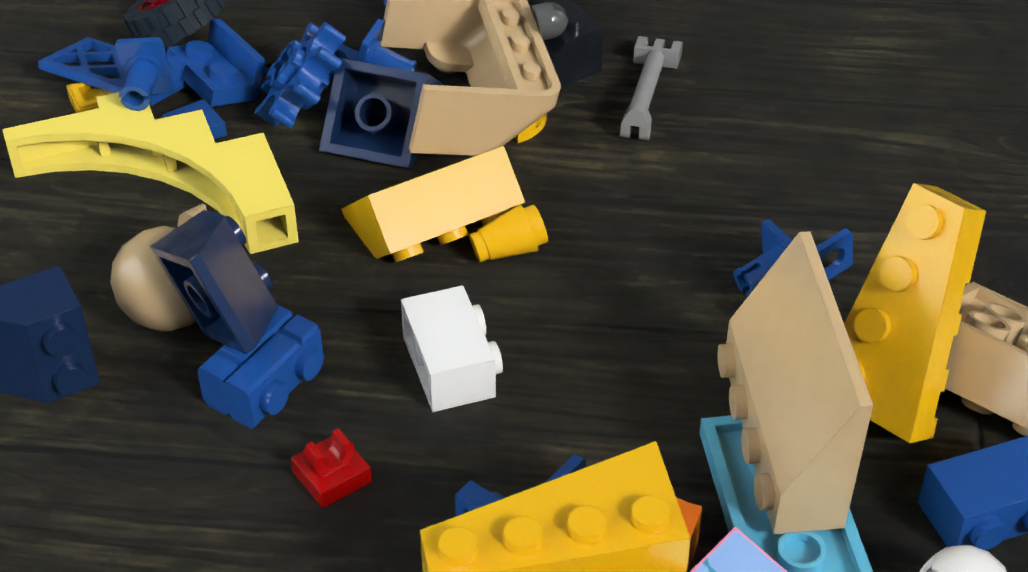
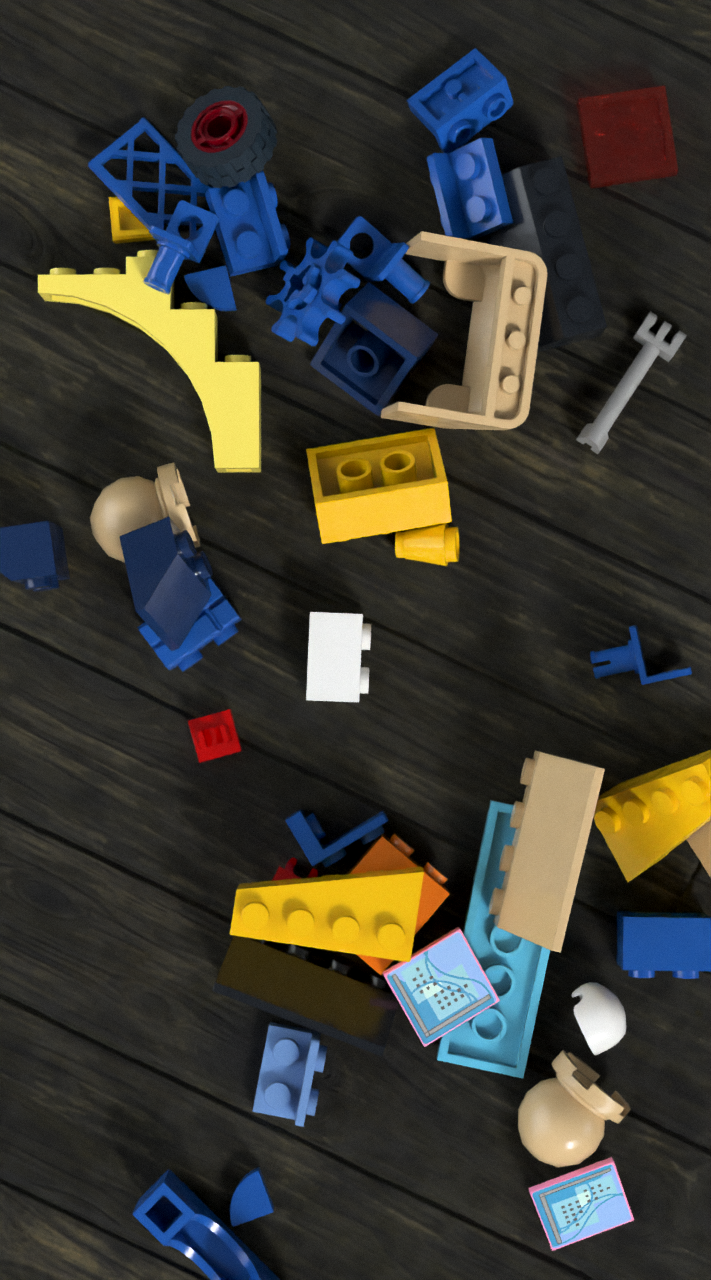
camera: 20 degrees right, 45 degrees up
dark grey hinge [532,2,568,41] -> none

